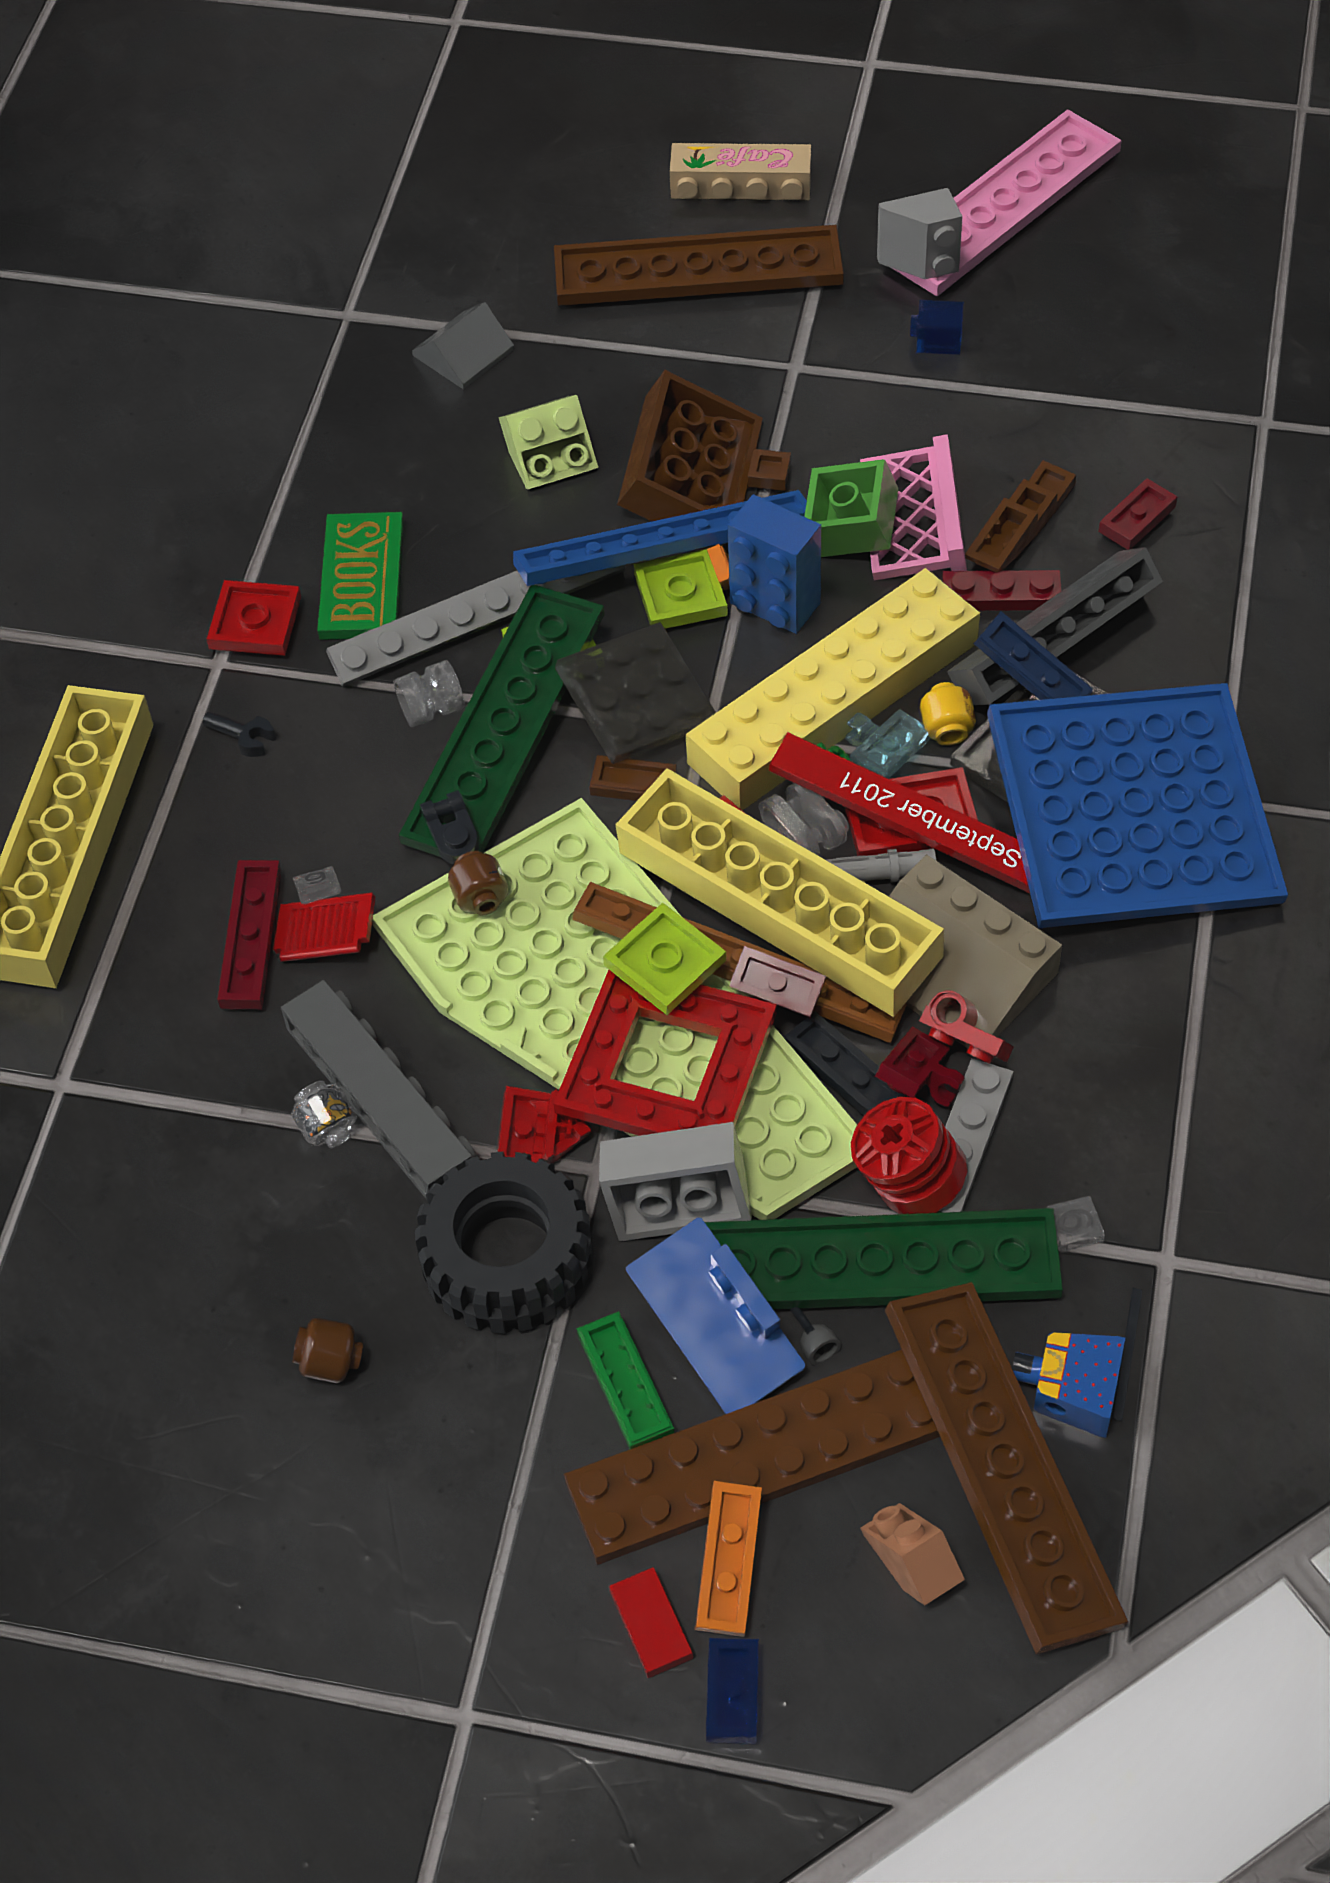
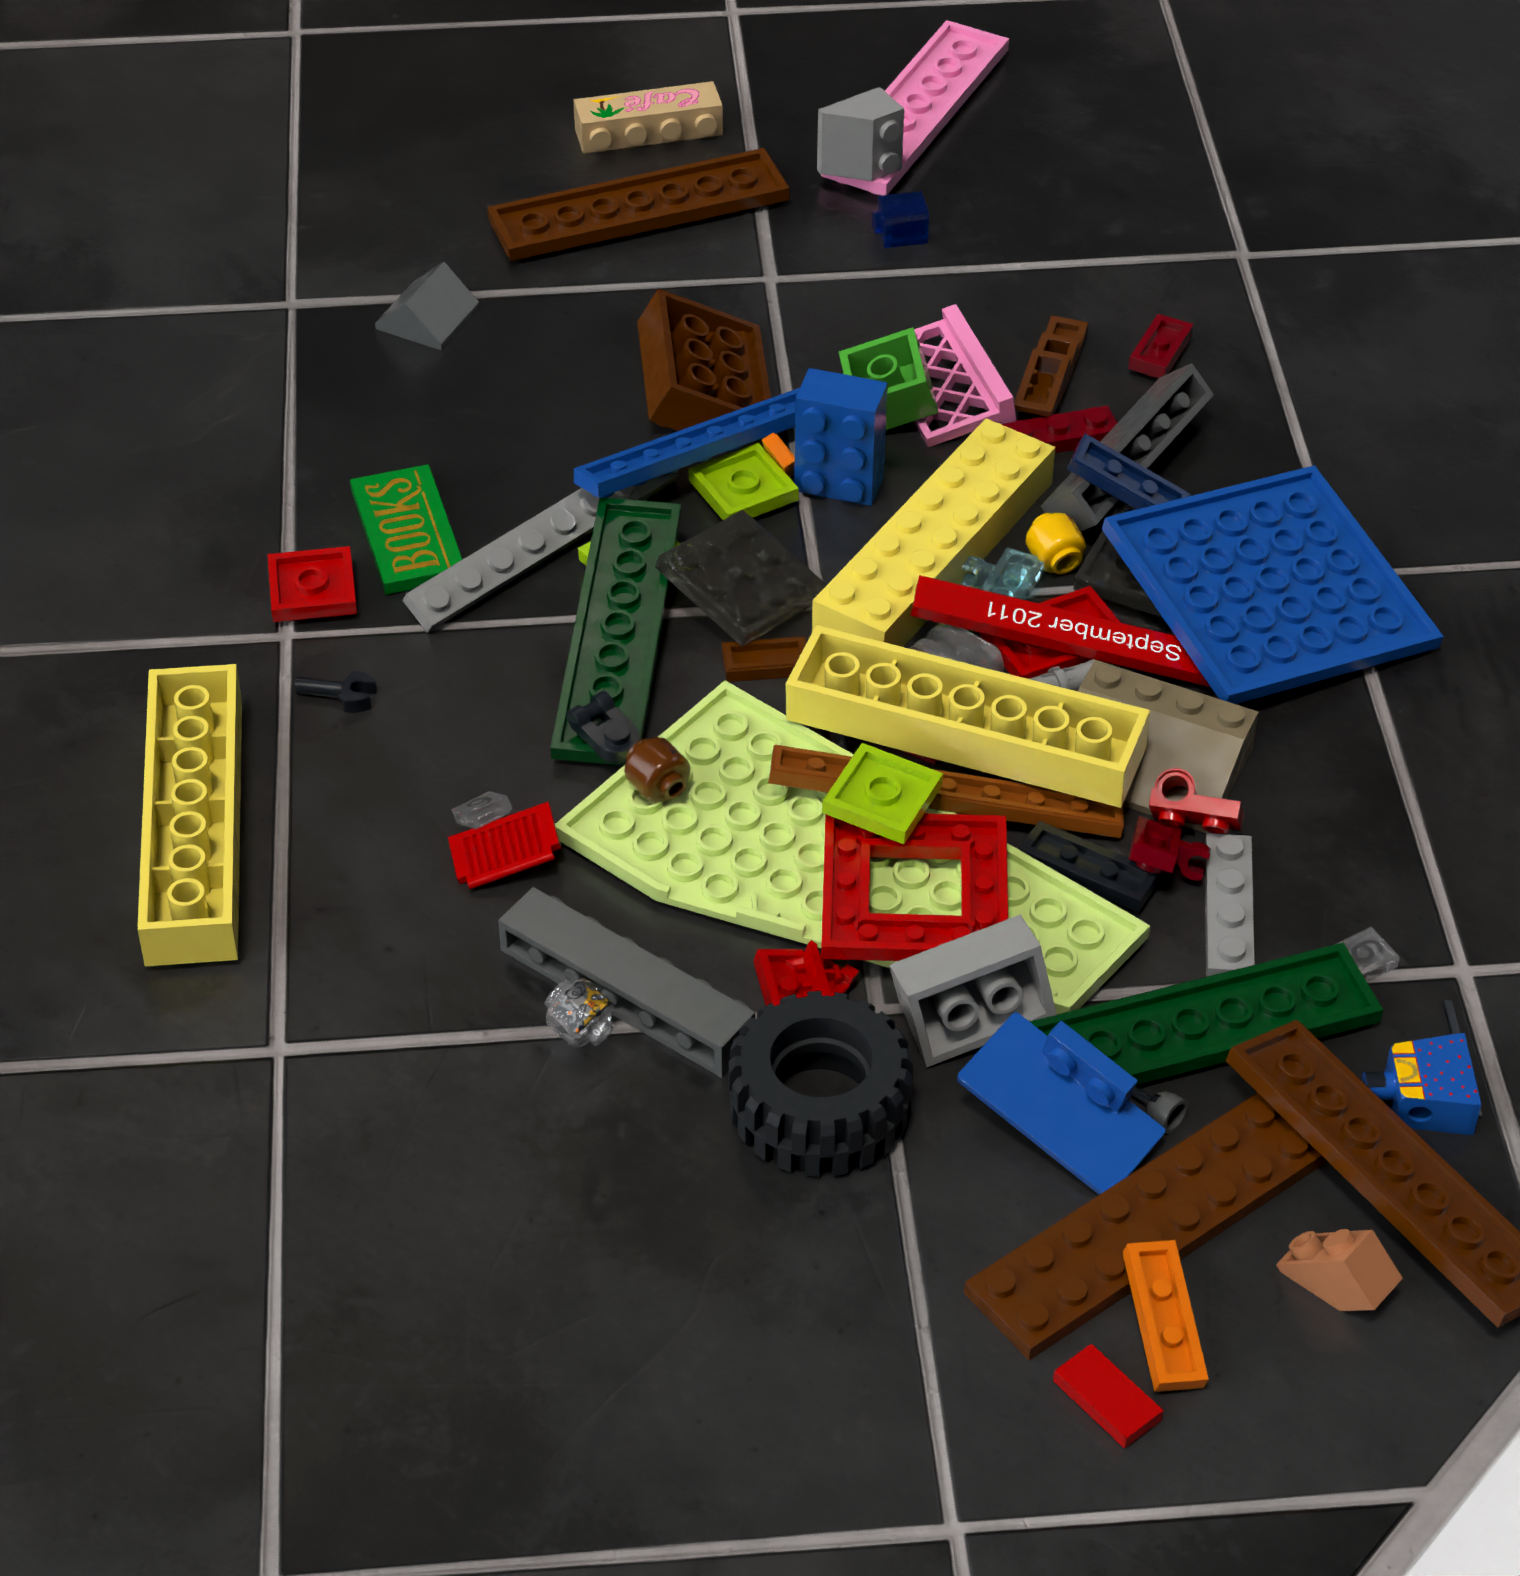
camera: 20 degrees left, 10 degrees down
dark red plate [217,860,281,1009] -> none
reddish brown head [292,1318,363,1383] -> none
clear wheel [393,660,465,727] -> none
yellowish green slope [498,395,598,490] -> none
green plate [576,1311,674,1449] -> none
clear blue plate [706,1638,759,1744] -> none
plate [729,946,826,1018] -> none
reddish brown plate [748,449,791,491] -> none
red wheel [850,1097,968,1214] -> none

